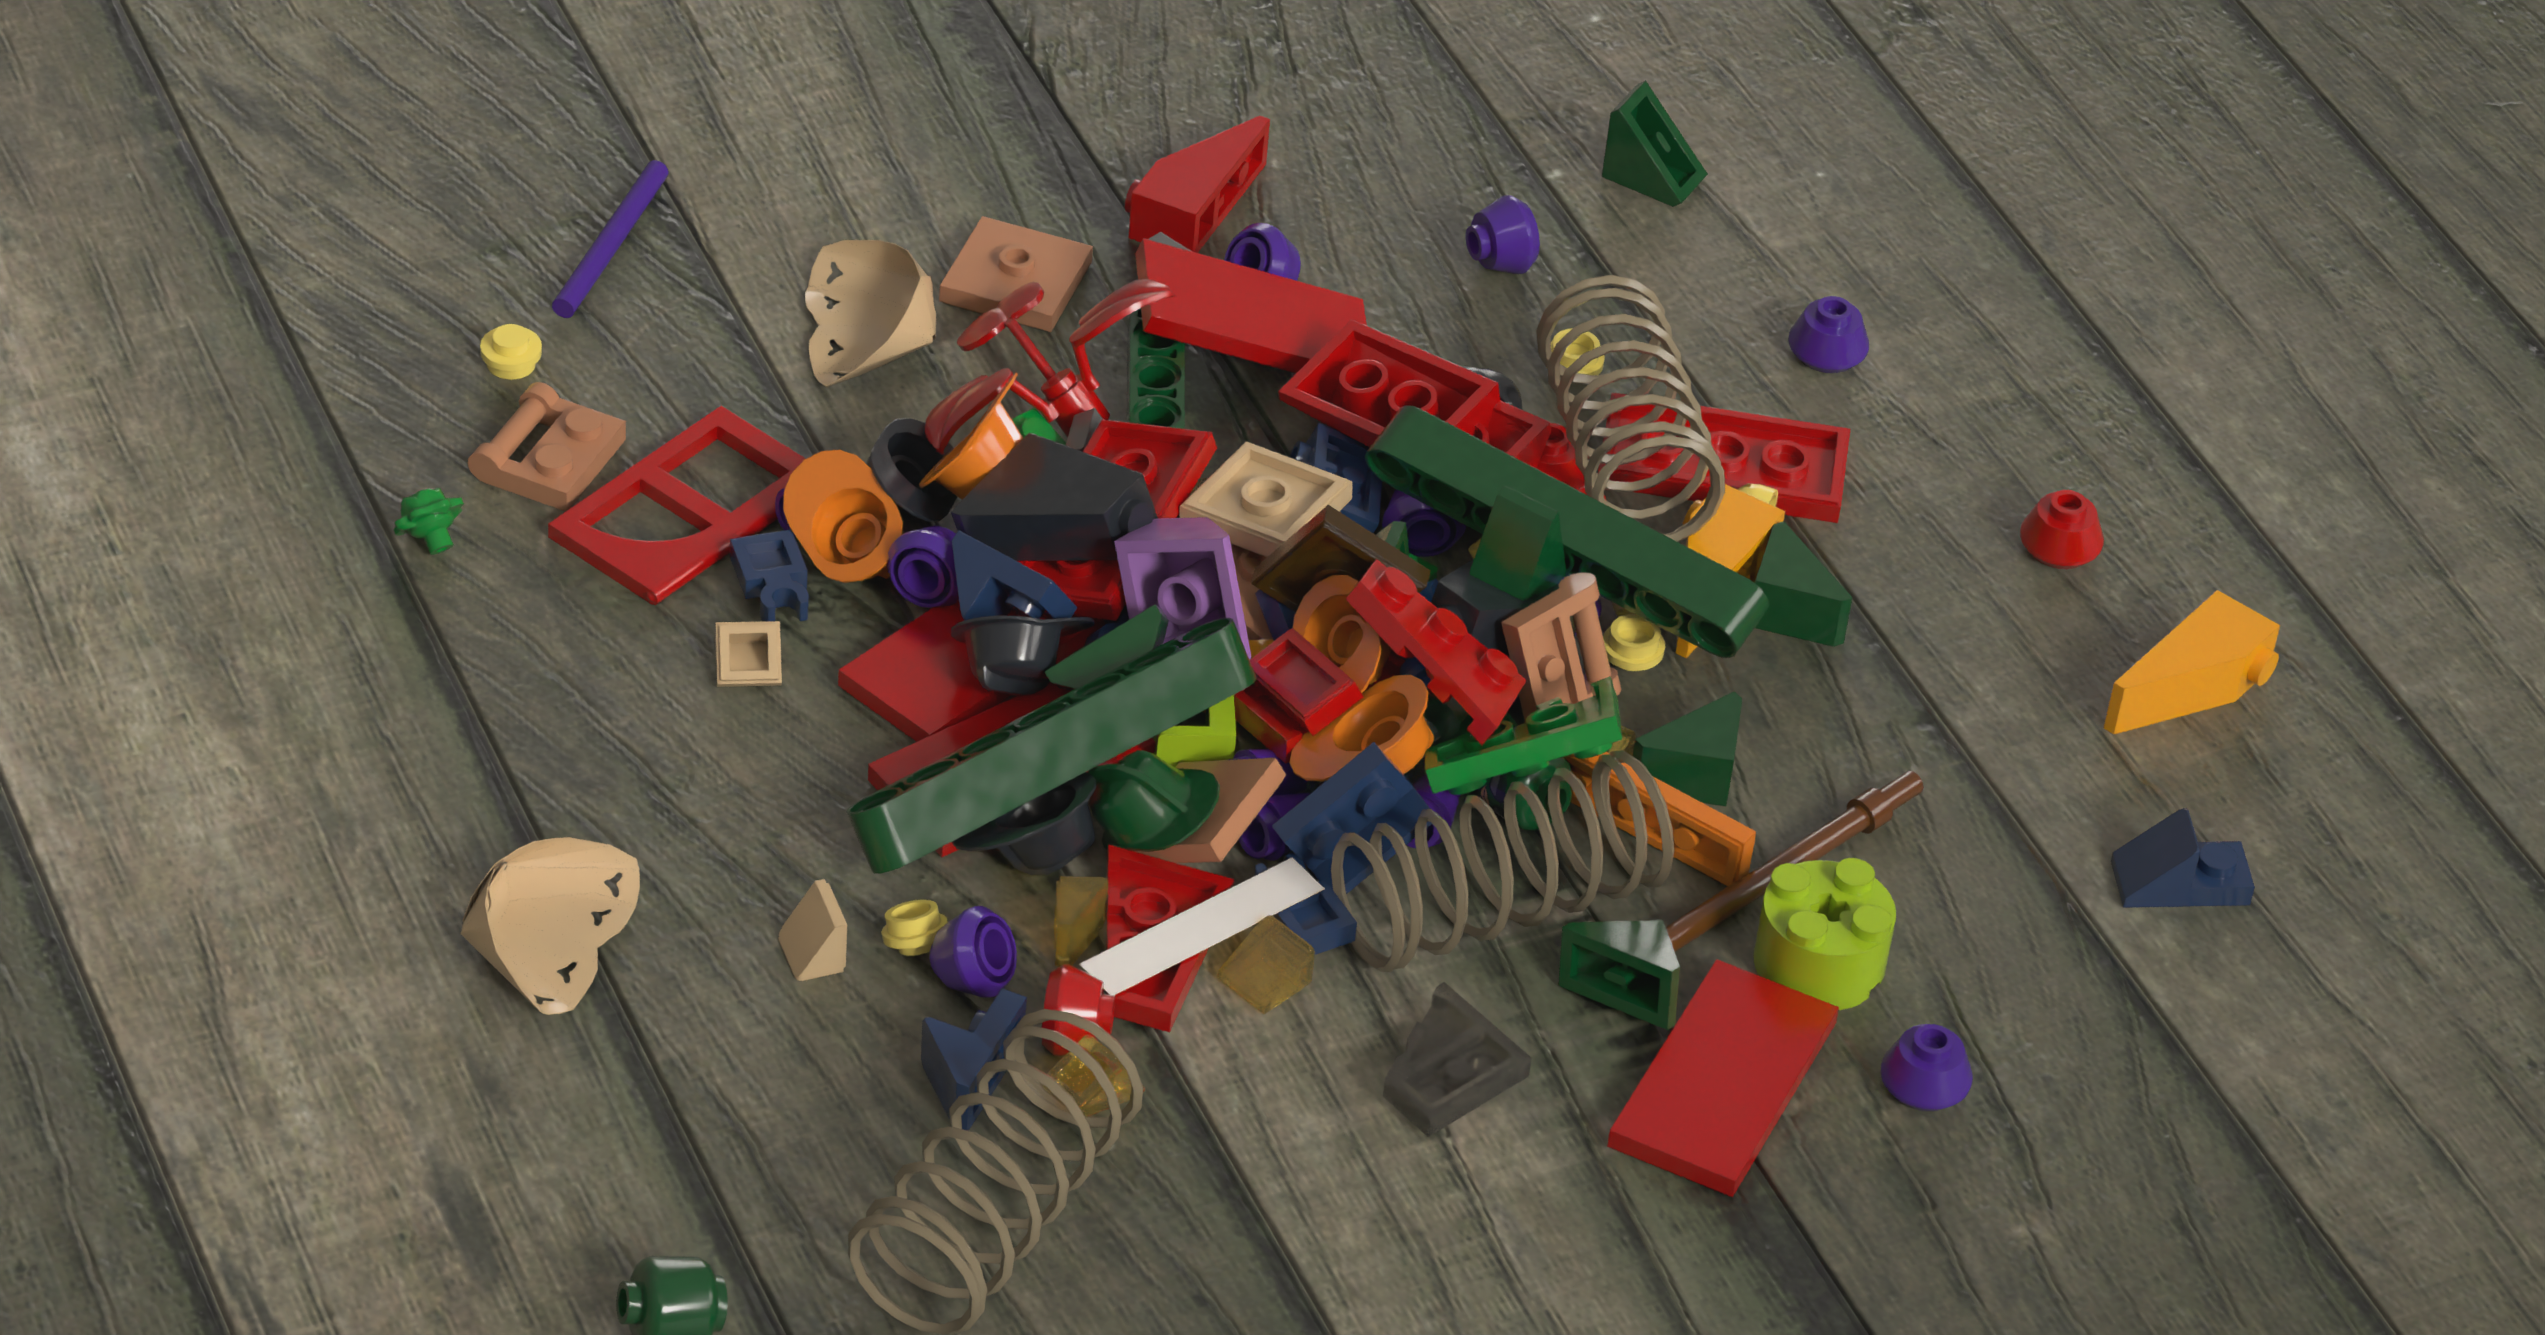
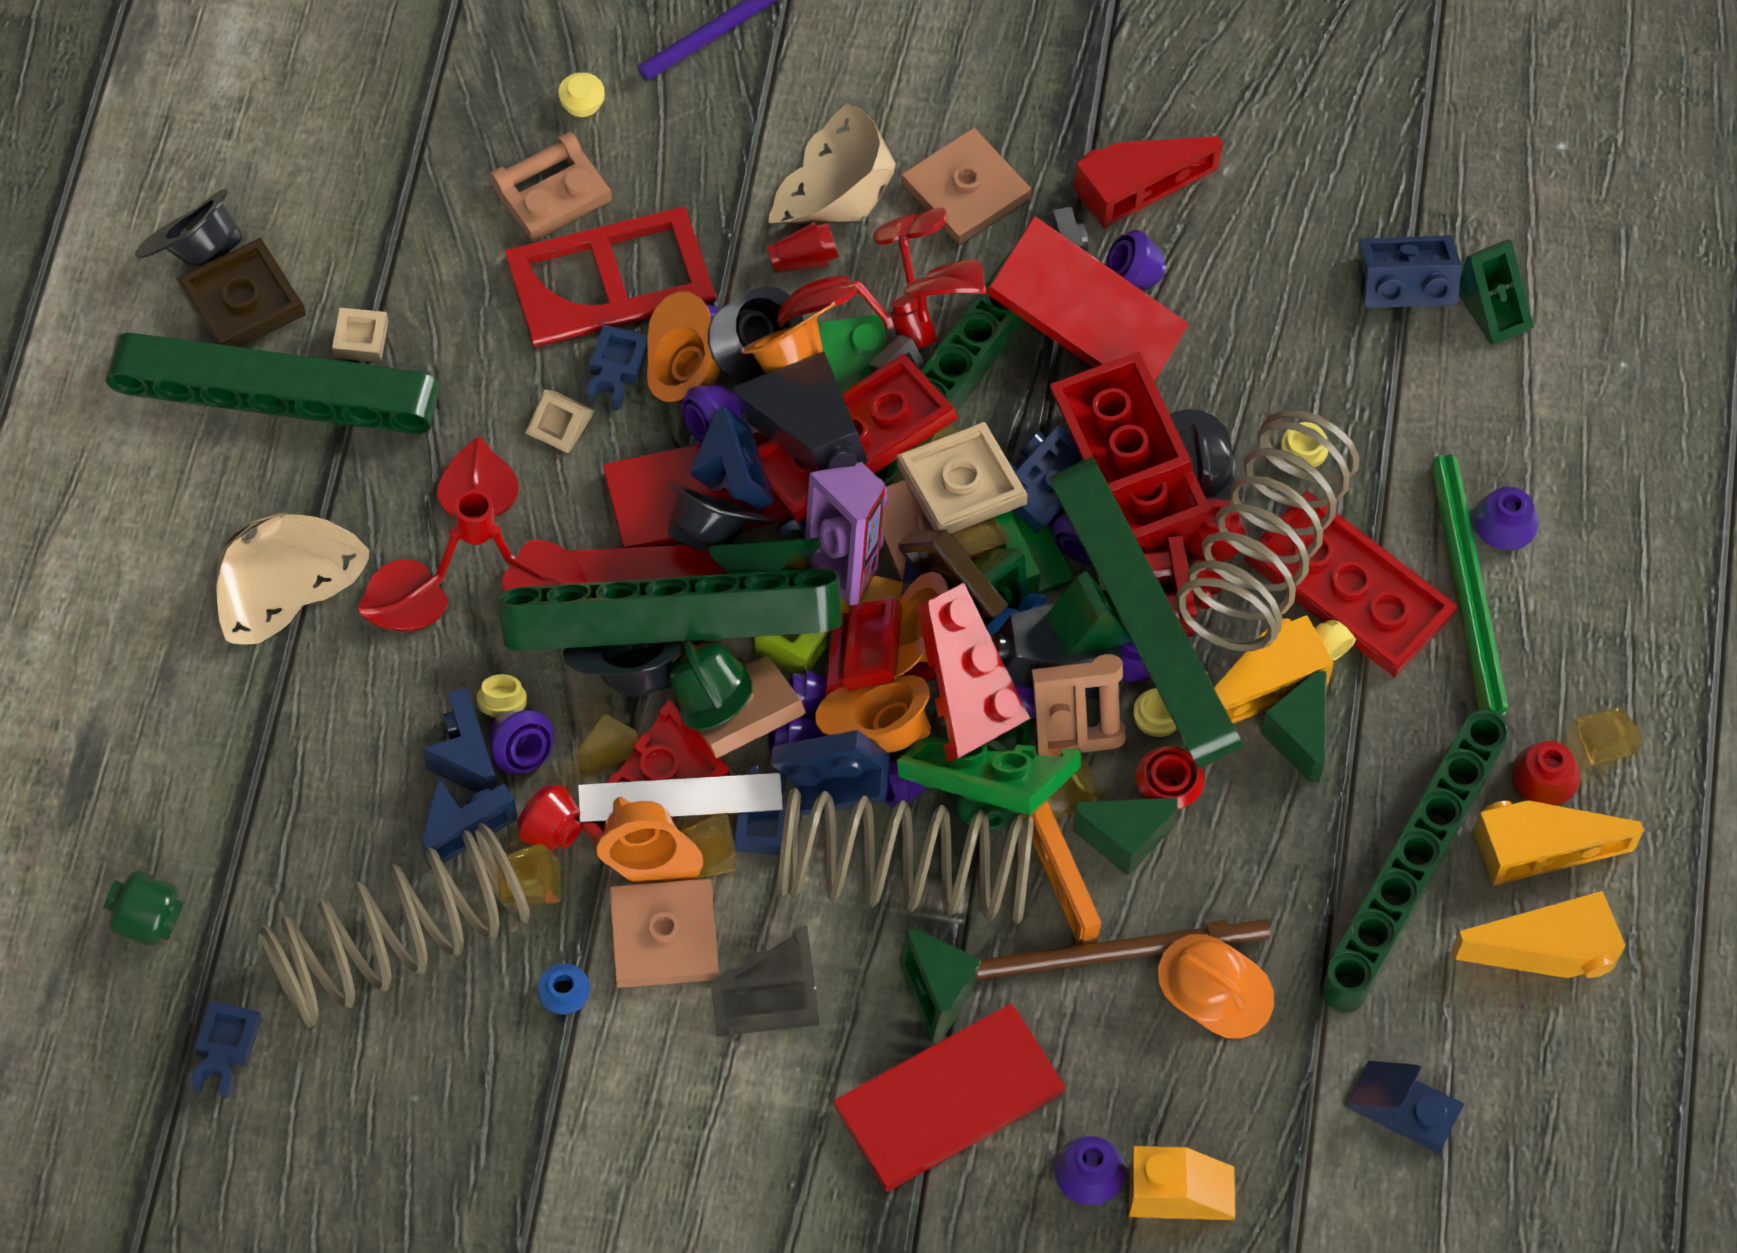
camera: 35 degrees right, 20 degrees up
green plant [393,488,464,555] -> none
tan slope [778,879,847,981] -> none
dark purple cone [1465,195,1540,275] -> none
lime brick [1753,858,1896,1010] -> none
none -> dark green beam [105,333,440,434]
none -> black piece [135,189,242,266]
none -> dark brown plate [176,237,306,347]
none -> tan plate [332,308,388,362]
none -> red plant [358,436,587,632]
none -> dark blue slope [423,688,497,793]
none -> blue plate [538,964,590,1014]
none -> orange piece [596,797,703,885]
none -> nougat plate [610,879,719,988]
none -> red cone [767,221,839,273]
none -> light orange slope [1129,1146,1235,1220]
none -> red cone [1136,746,1205,810]
none -> orange piece [1158,934,1274,1039]
none -> dark green beam [1321,710,1508,1012]
none -> dark blue bracket [1358,235,1462,308]
none -> green axle [1431,454,1508,717]
none -> light orange slope [1473,800,1644,886]
none -> clear yellow slope [1574,707,1644,765]

